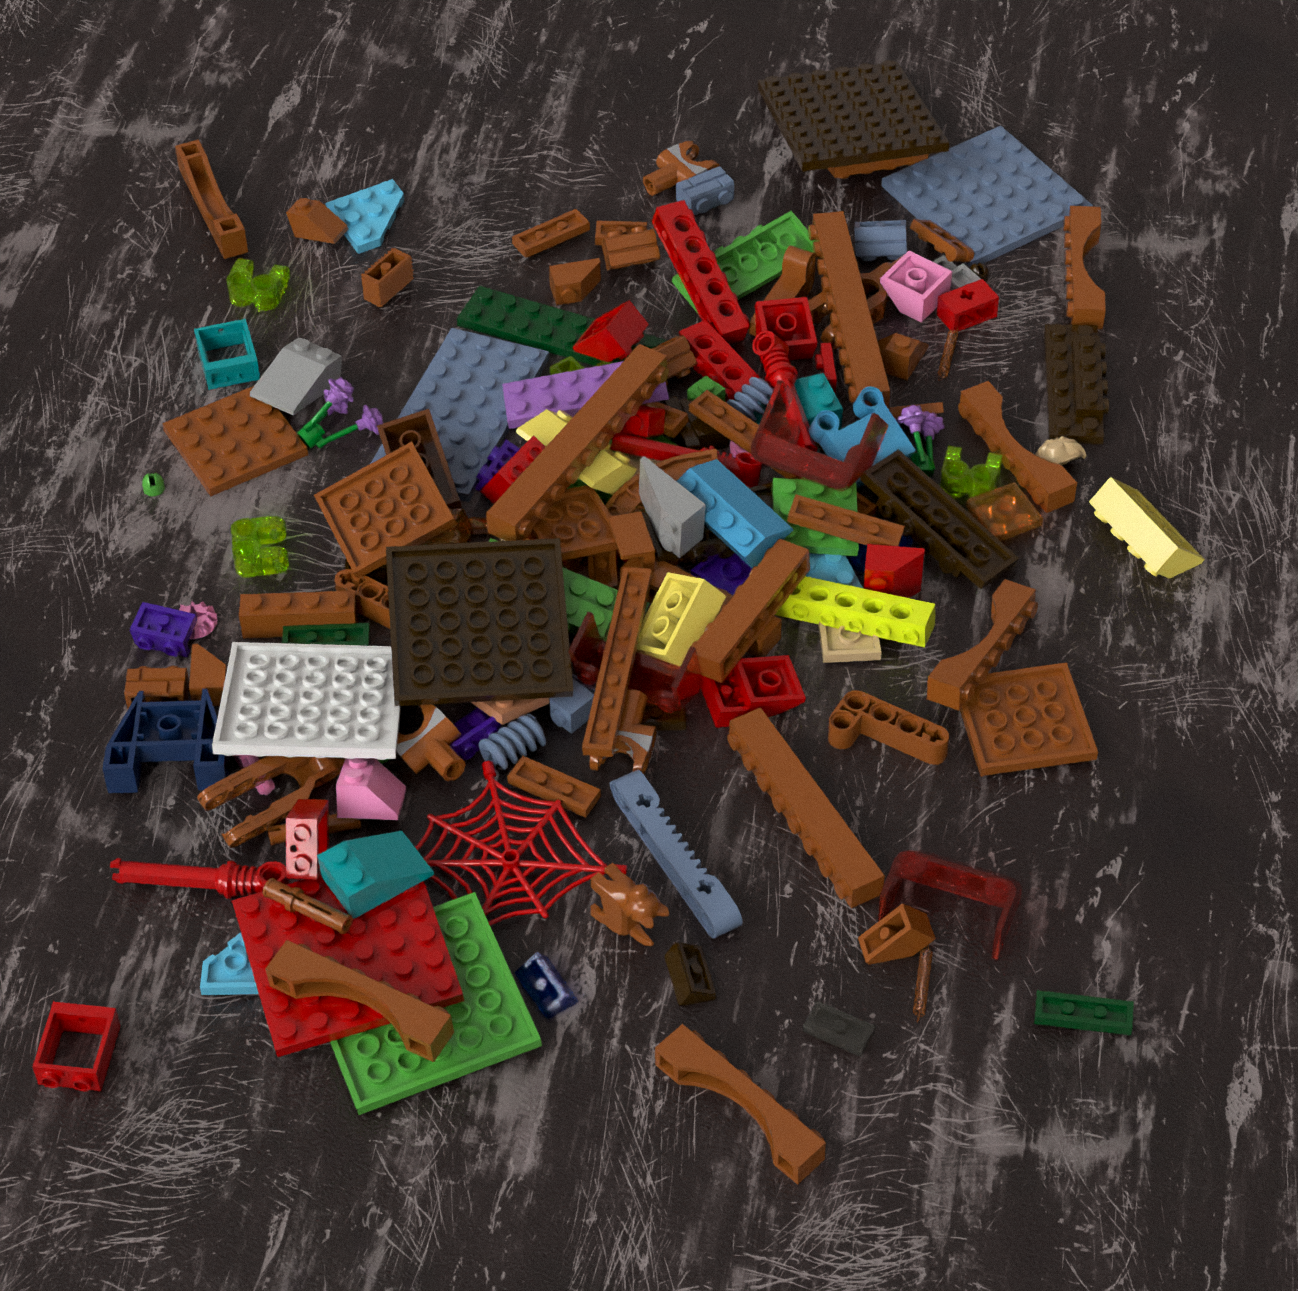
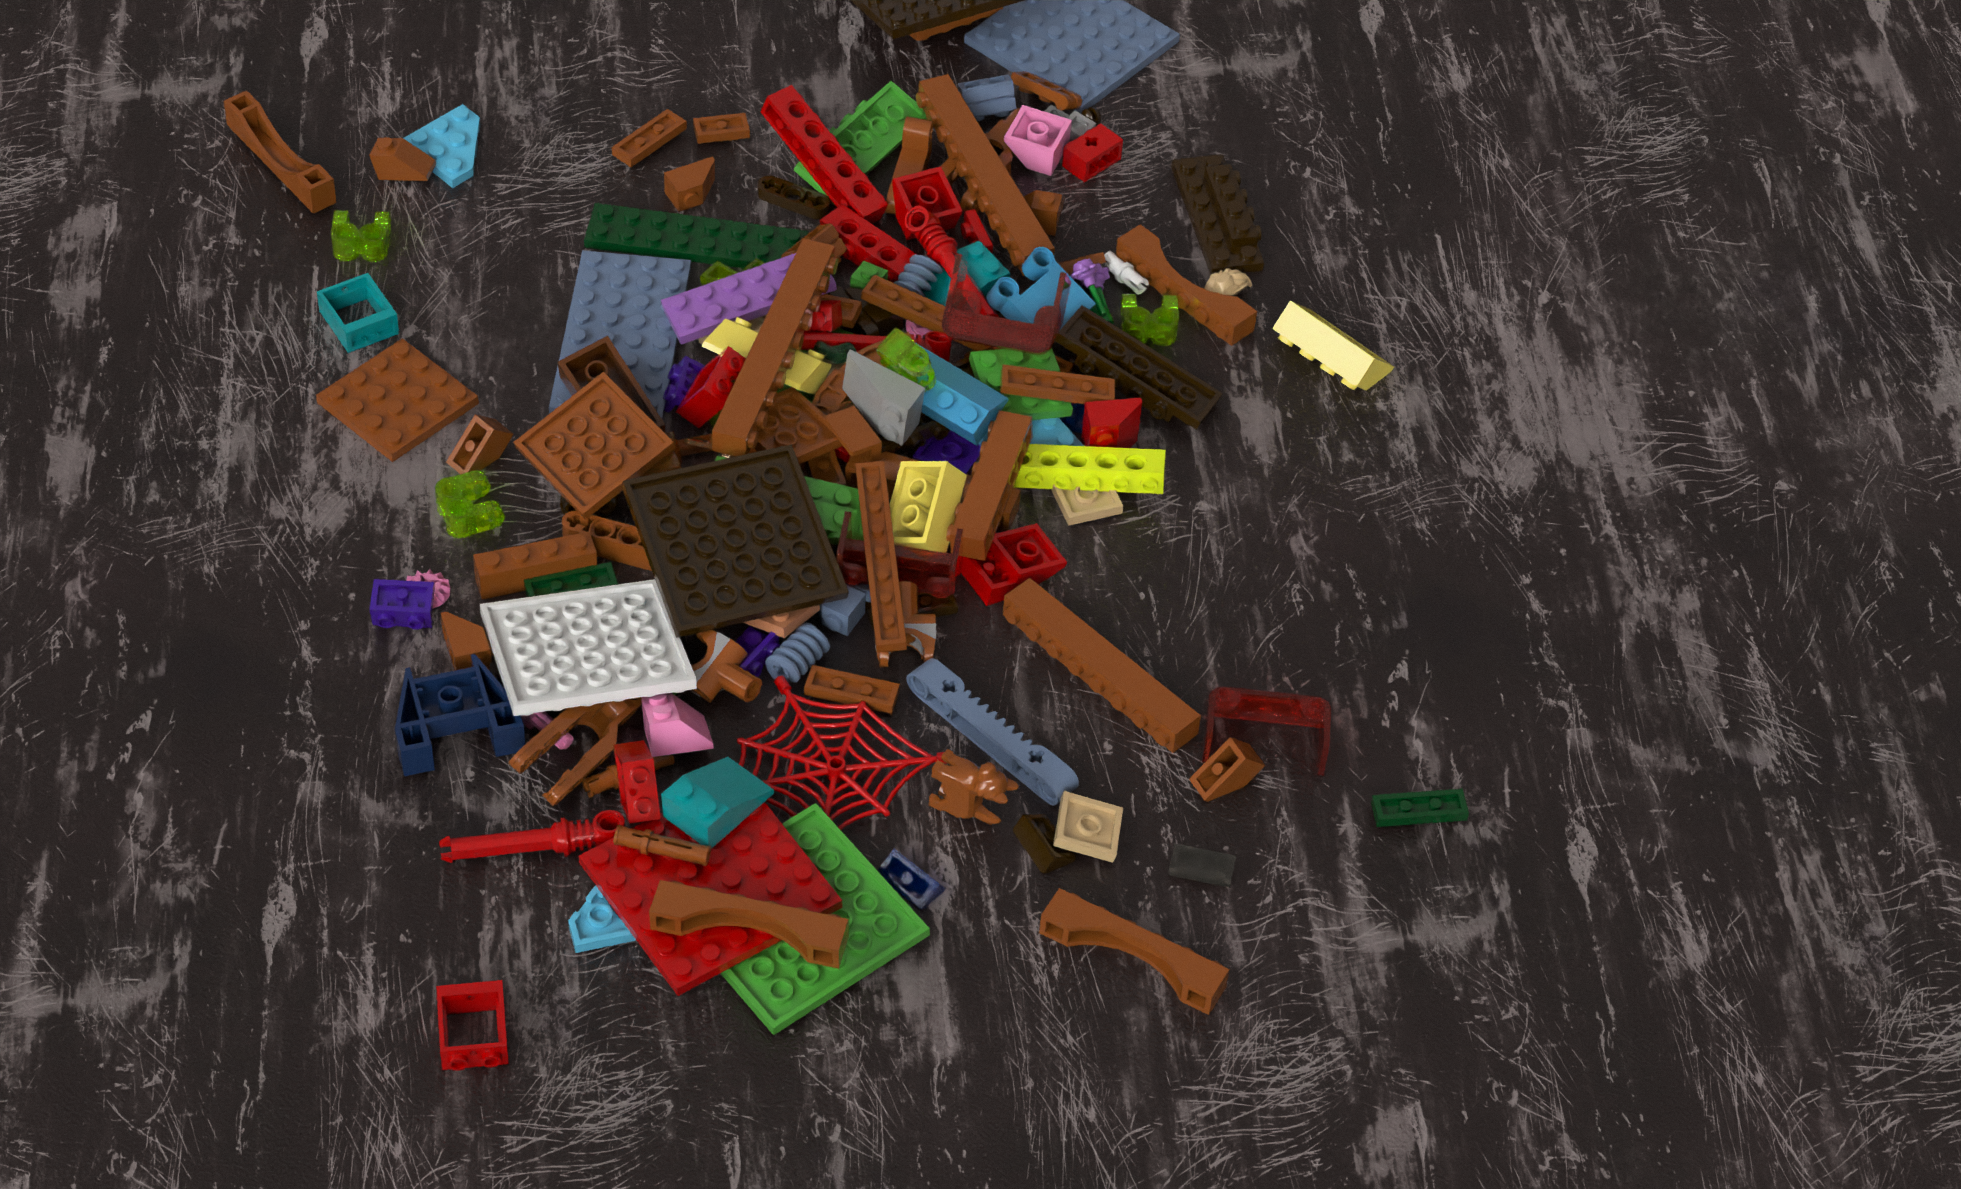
camera: 20 degrees left, 0 degrees up
dark orange brick [124,666,190,709] -> none
bright green hinge [142,472,165,496] -> none
light grey slope [250,337,342,415] -> none
plant [297,377,384,449] -> none
dark orange brick [361,248,414,307] -> none
red slope [572,300,649,363] -> none
dark orange brick [601,225,660,271] -> none
dark orange connector [643,141,721,196] -> none
sand blue brick [676,166,734,215] -> none
dark orange beam [828,690,949,765] -> none
dark orange piece [913,944,933,1023] -> none
dark orange arch [927,579,1038,711] -> none
dark orange piece [938,327,958,381] -> none
dark orange plate [960,662,1098,776] -> none
clear orange plate [966,482,1043,541] -> none
dark orange arch [1063,206,1106,329] -> none
none -> dark orange slope [446,414,514,478]
none -> dark brown beam [757,176,830,219]
none -> clear green arm [813,340,857,364]
none -> clear neon green piece [876,328,936,392]
none -> tan plate [1053,791,1123,863]
none -> white pin [1101,251,1149,295]

